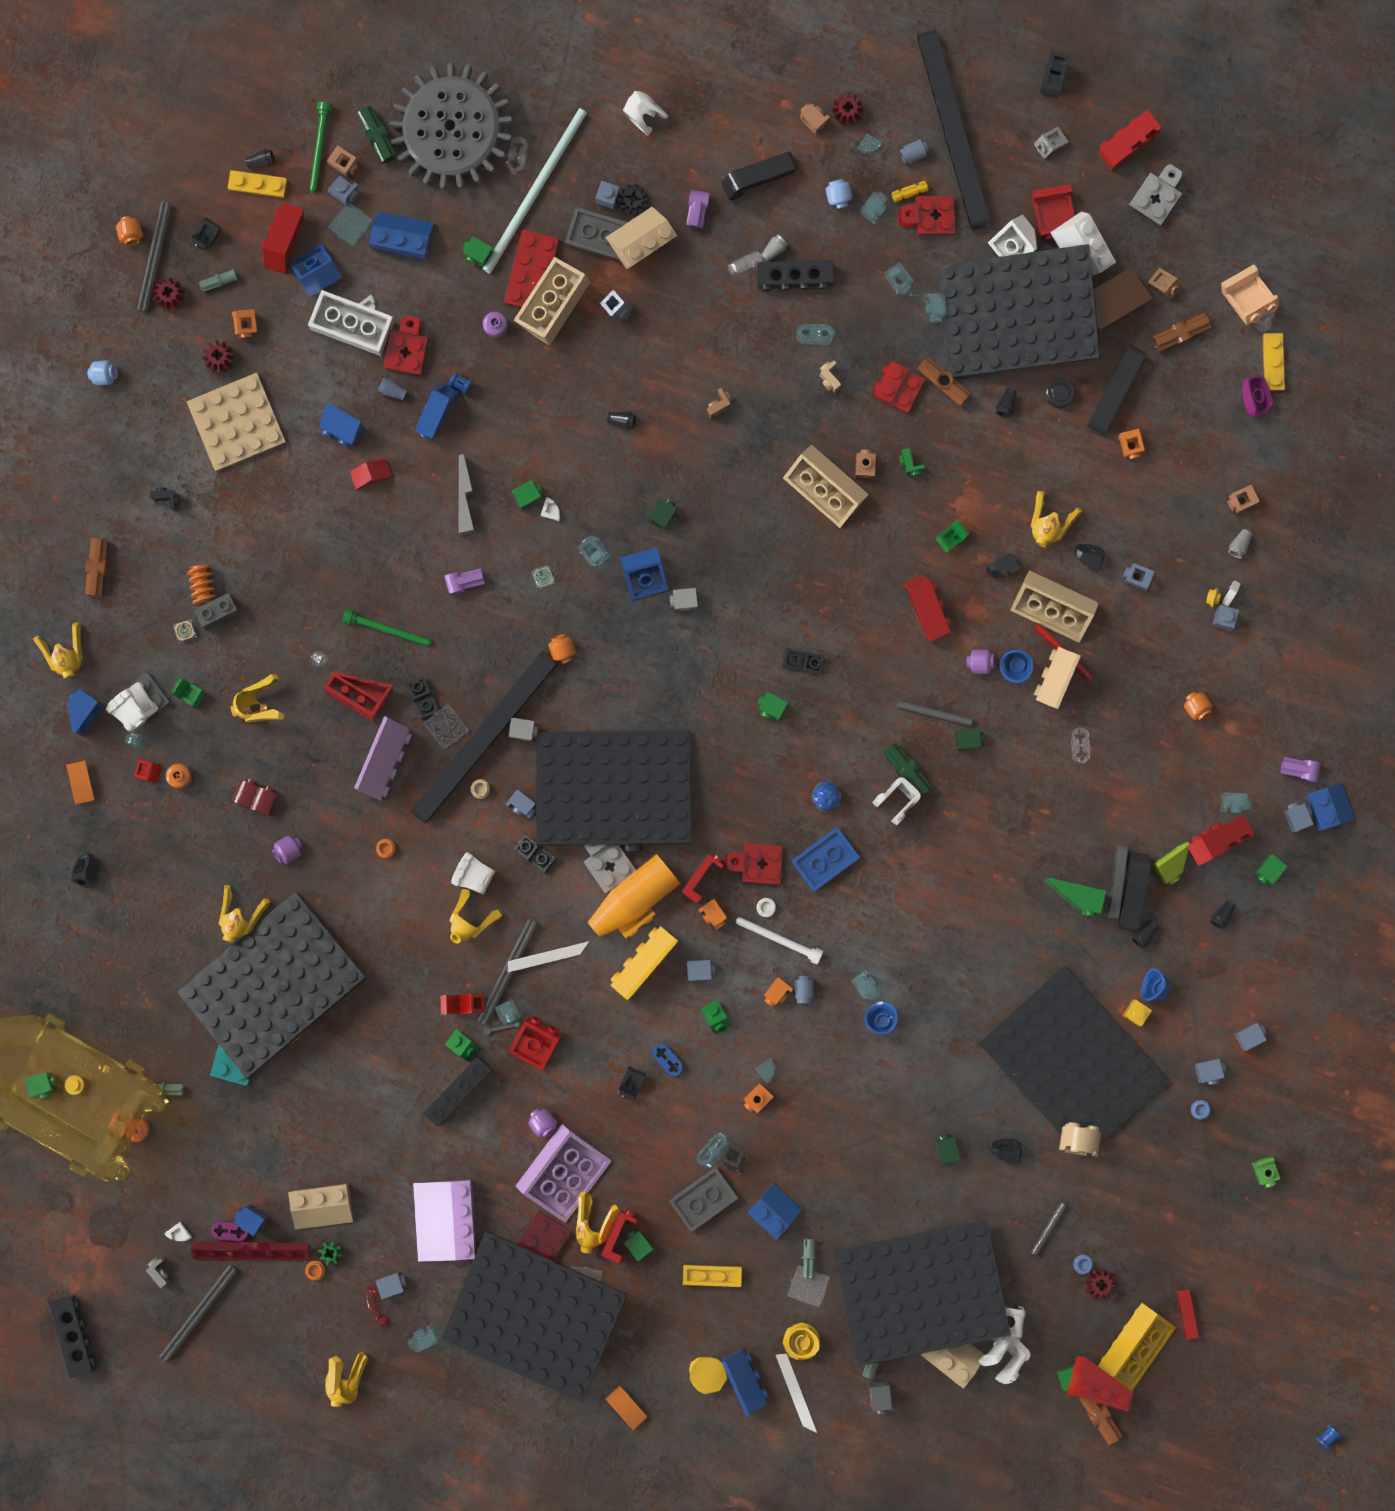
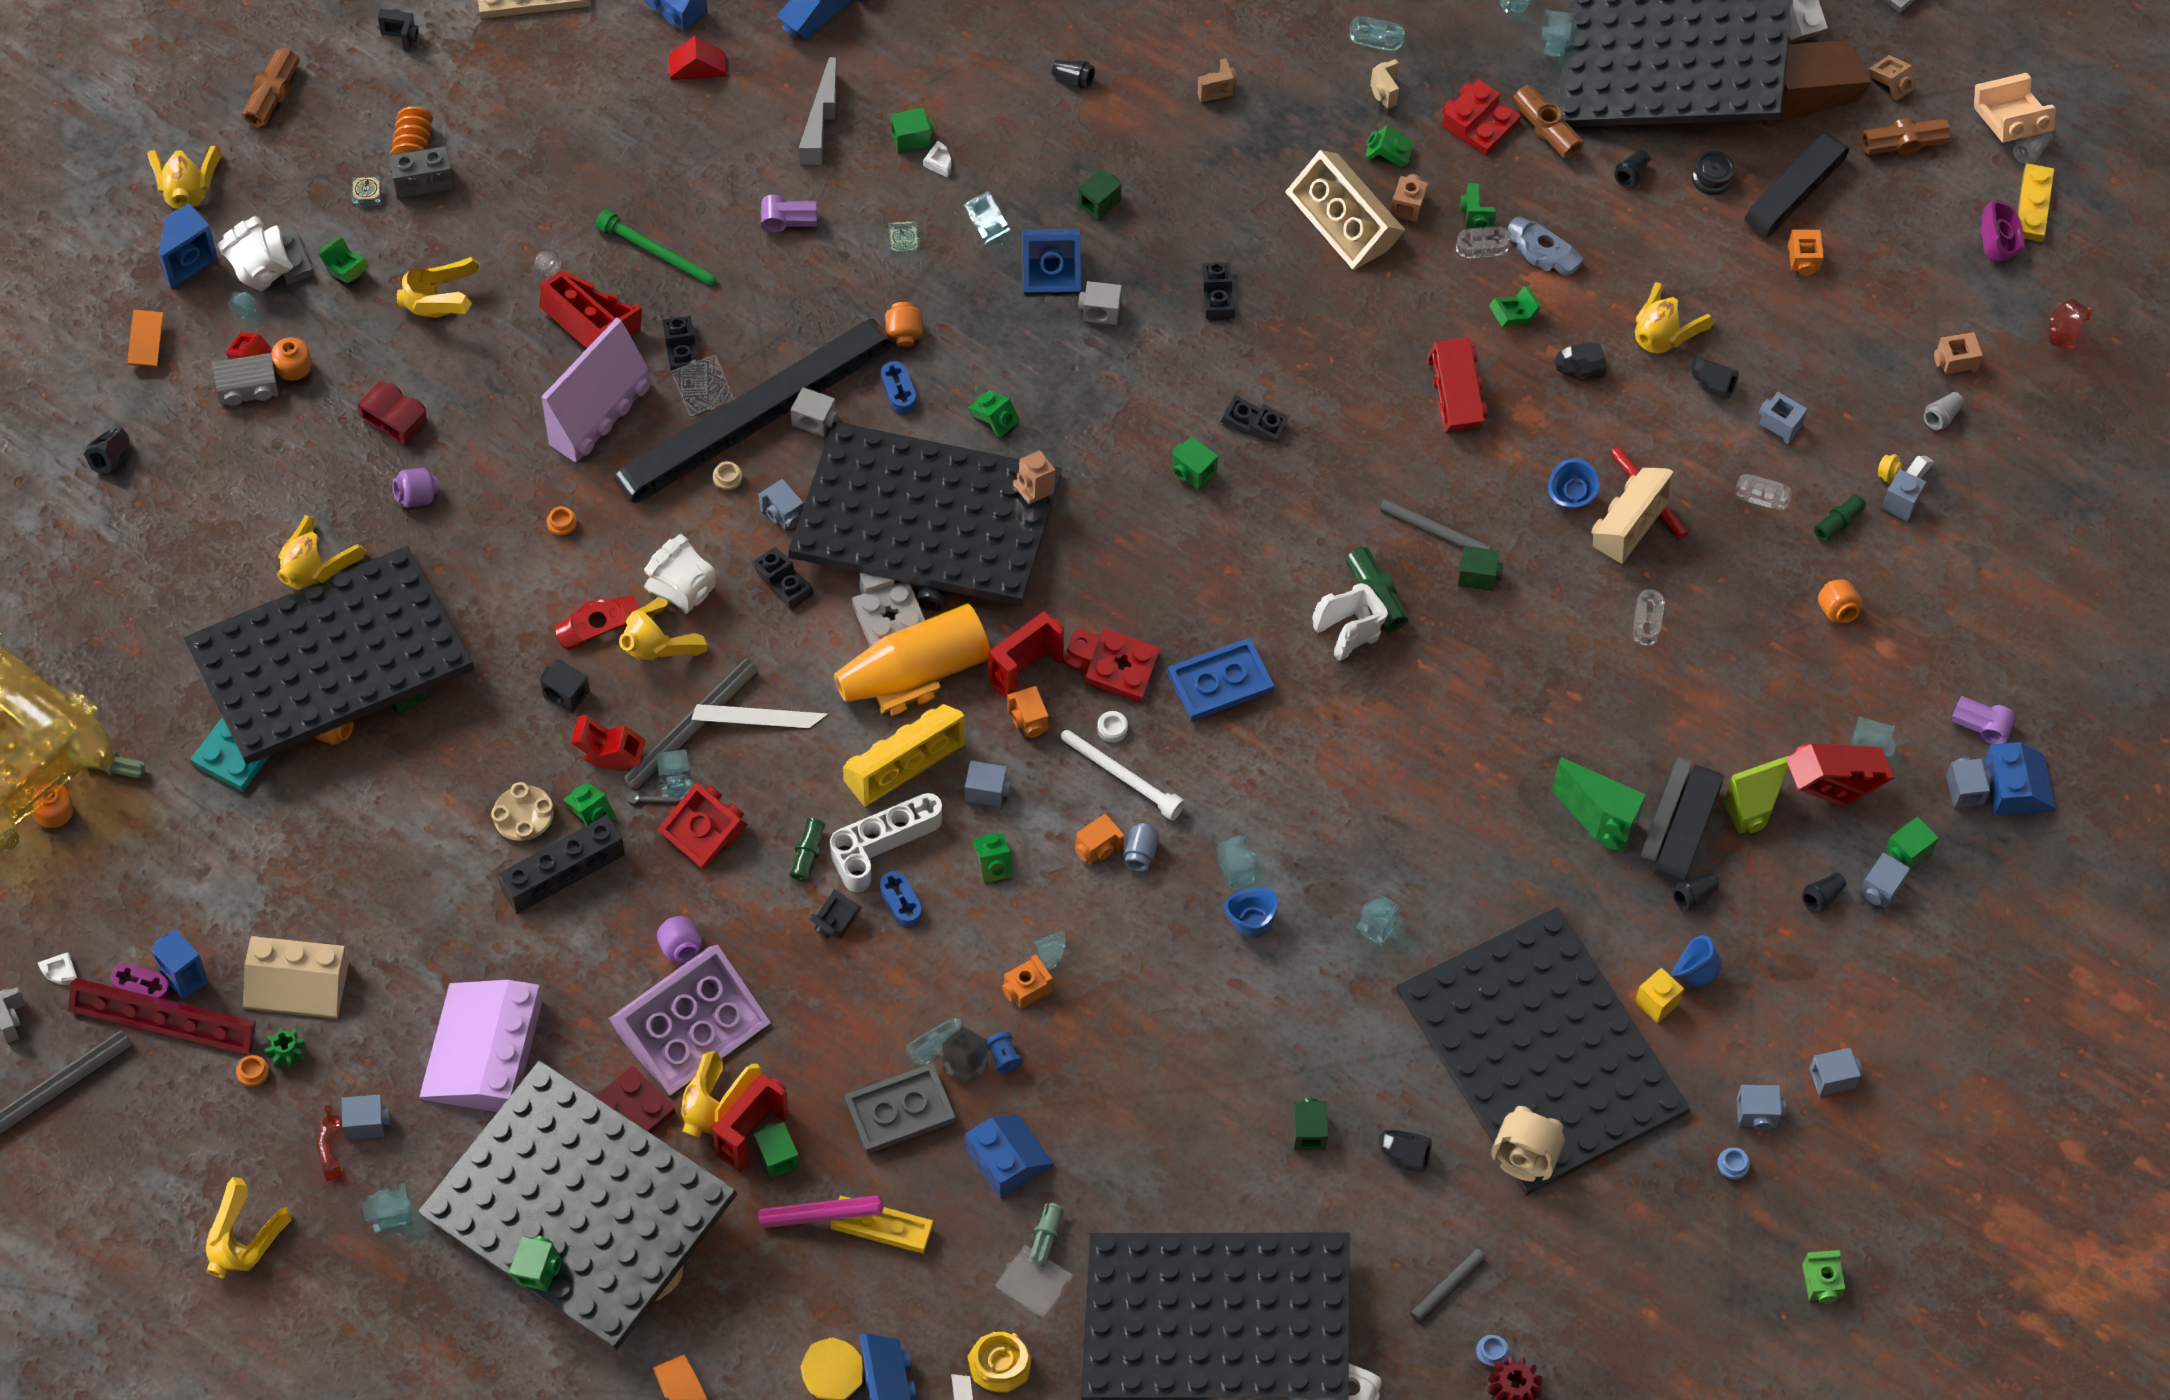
camera: 10 degrees right, 25 degrees down
blue piece [811,781,842,812] -> none
medium lavender head [967,649,996,674] -> none
tan slope [1010,570,1098,643] -> none
none -> light grey brick [212,353,279,406]
none -> tan dish [491,782,554,841]
none -> brick [509,1236,561,1292]
none -> black brick [540,659,590,713]
none -> red piece [555,595,640,650]
none -> dark pink axle [758,1195,884,1228]
none -> dark green pin [789,818,825,882]
none -> white beam [830,793,942,892]
none -> blue beam [881,361,916,414]
none -> green bracket [968,391,1020,437]
none -> blue bush [985,1032,1023,1074]
none -> nougat brick [1013,450,1056,504]
none -> black slope [1201,262,1235,319]
none -> clear light blue brick [1355,894,1400,945]
none -> green bracket [1366,125,1414,168]
none -> clear beam [1456,226,1510,258]
none -> sand blue piece [1507,216,1584,276]
none -> clear beam [1735,474,1792,510]
none -> dark green pin [1813,494,1866,542]
none -> sand blue brick [1860,853,1910,909]
none -> clear red hair [2049,299,2093,351]

